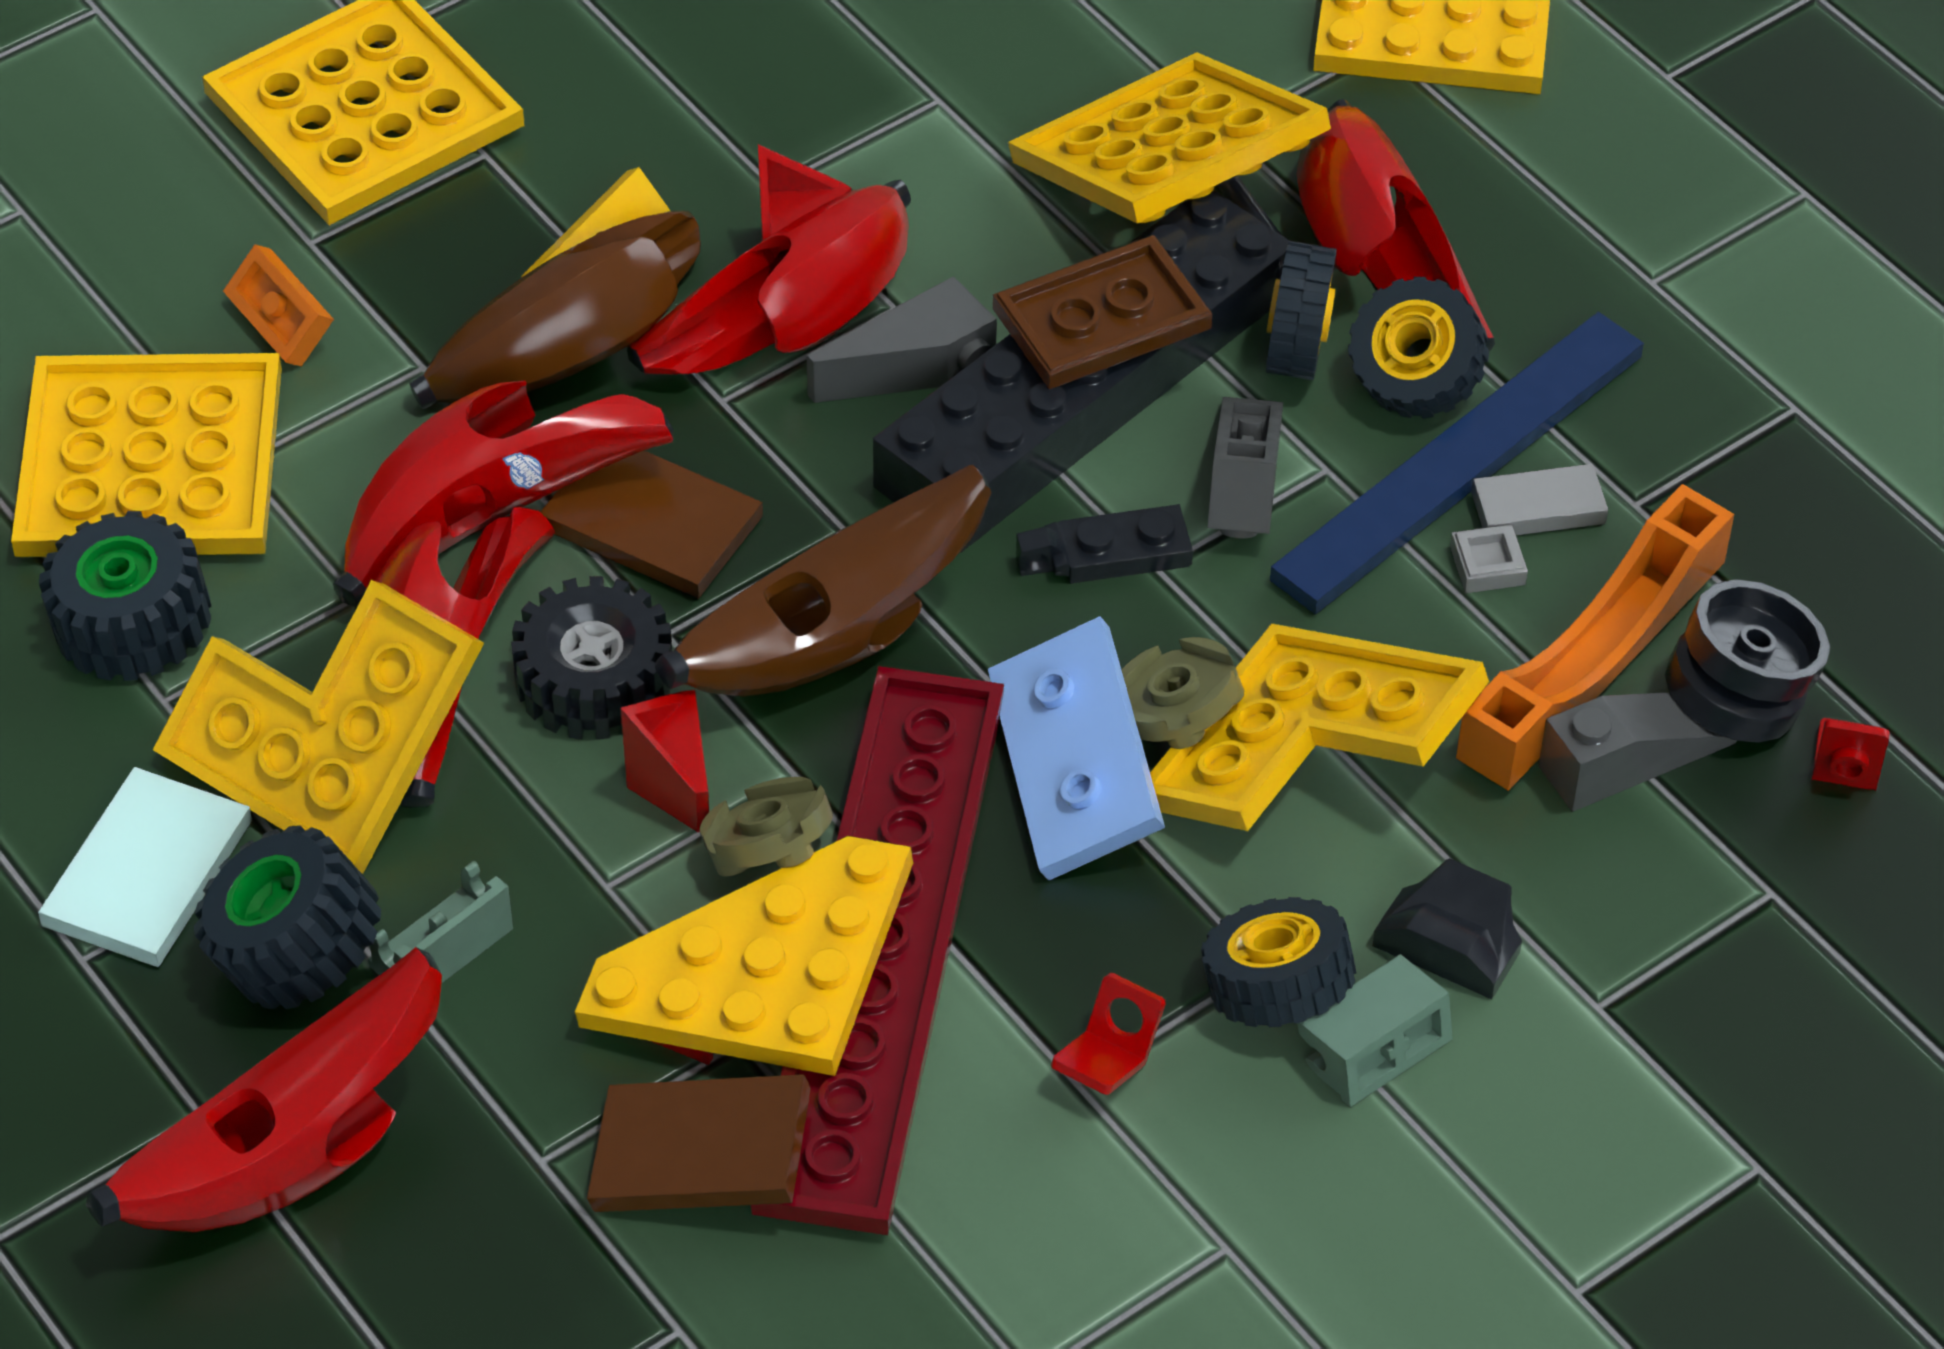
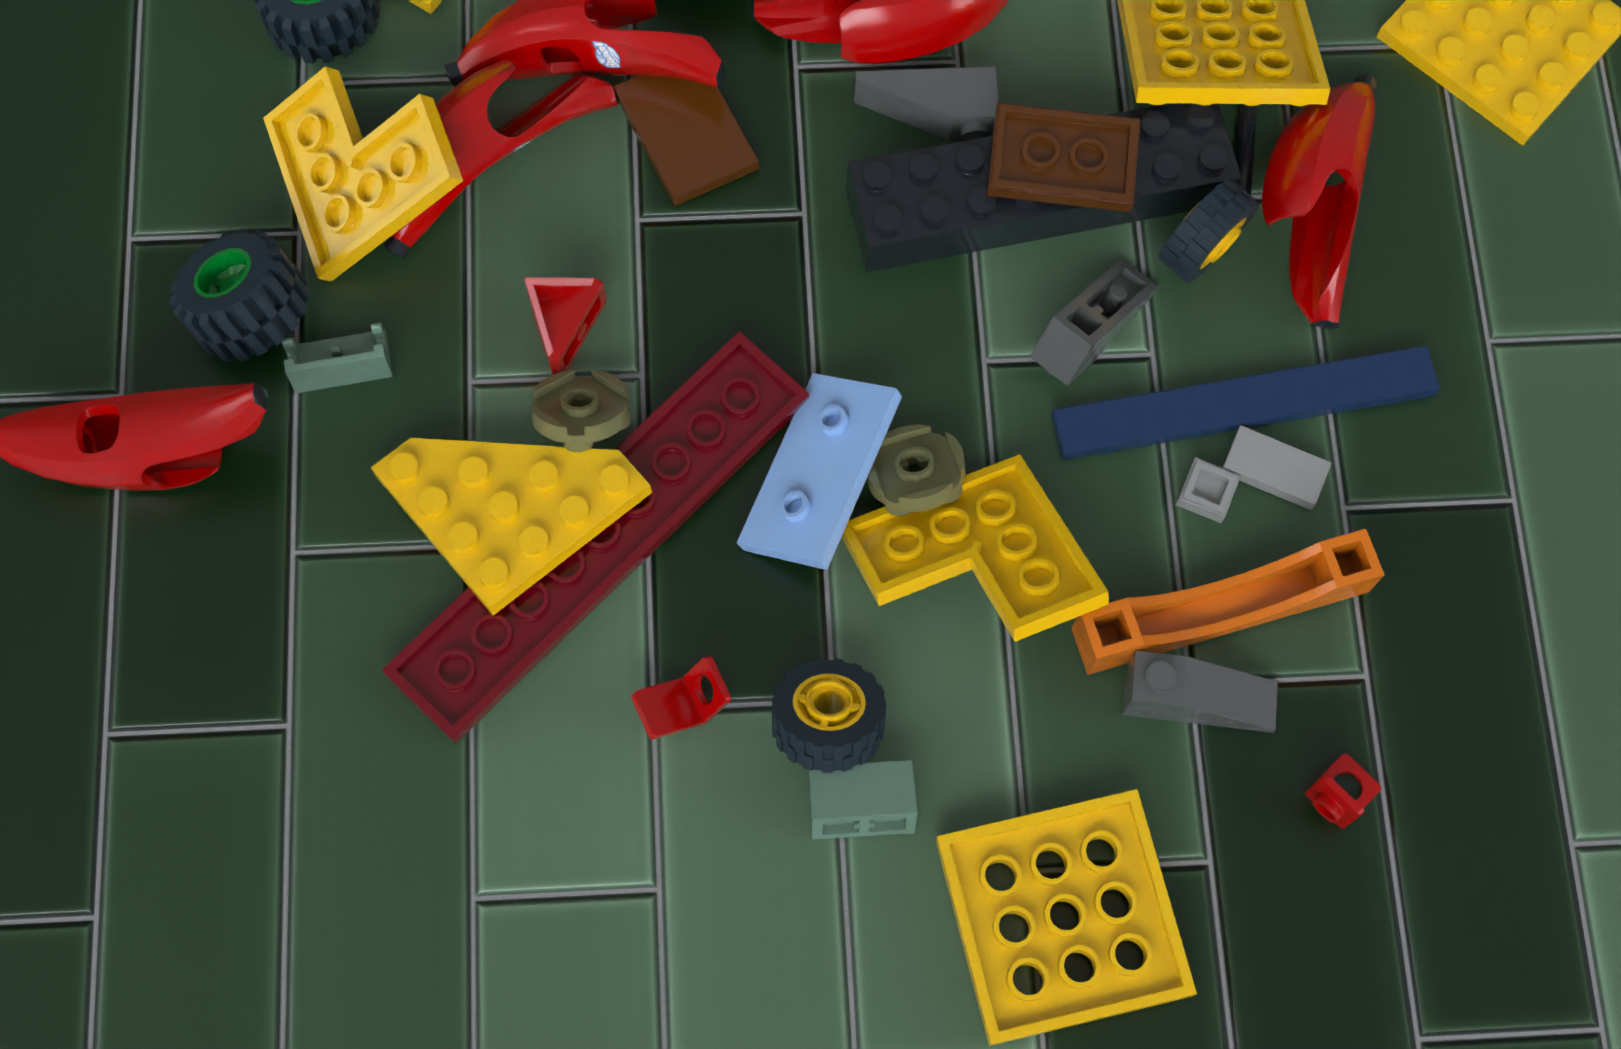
camera: 30 degrees right, 20 degrees up
light aqua tile [38,767,252,968] -> none
black wheel [511,576,672,740] -> none
reddish brown tile [587,1075,811,1212] -> none
reddish brown piece [655,465,992,697] -> none
black hinge [1016,504,1193,584] -> none
black wheel [1348,277,1489,419] -> none
black slope [1372,858,1522,999] -> none
black wheel [1665,579,1830,743] -> none
none -> yellow piece [935,789,1197,1046]

